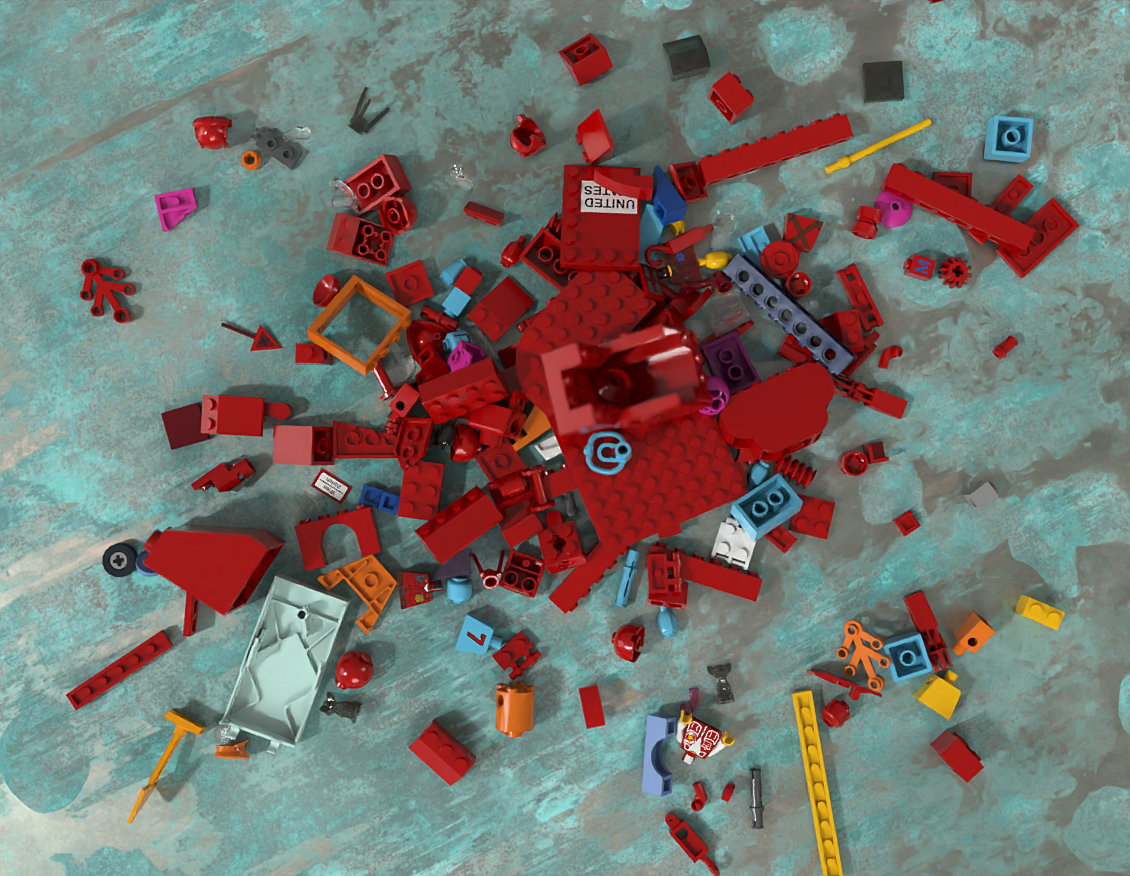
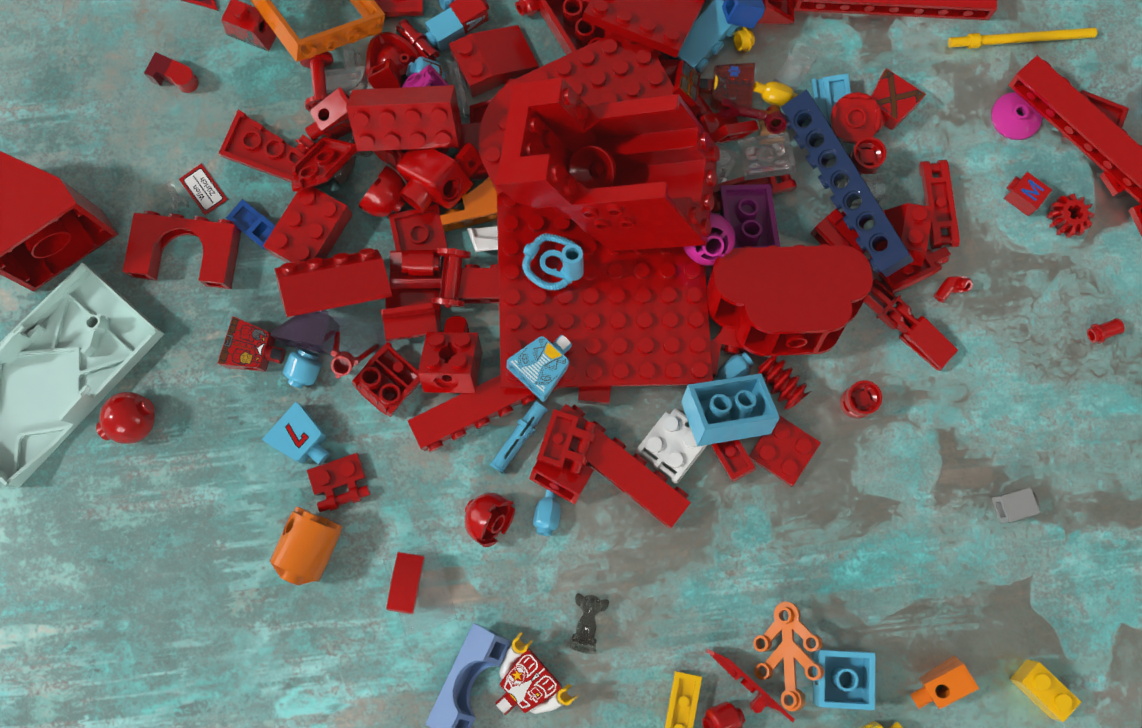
camera: 25 degrees right, 10 degrees down
dark red tile [161,403,210,450] -> none
red plate [191,458,256,492] -> none
red slope [201,395,265,437] -> none
slope [273,425,334,465] -> none
orange wing [317,554,398,634] -> none
clear smoke animal [319,692,363,724] -> none
red slope [408,719,476,786] -> none
clear smoke plant [434,417,458,449] -> none
dark grey pin [561,492,579,517] -> none
red piece [644,224,713,267] -> none
clear pink arm [680,688,699,715] -> none
red wheel [851,206,883,240] -> none
red panel [862,442,889,464] -> none
red tile [893,510,920,536] -> none
red arm [903,590,953,673] -> none
none -> medium azure torso [506,335,572,402]

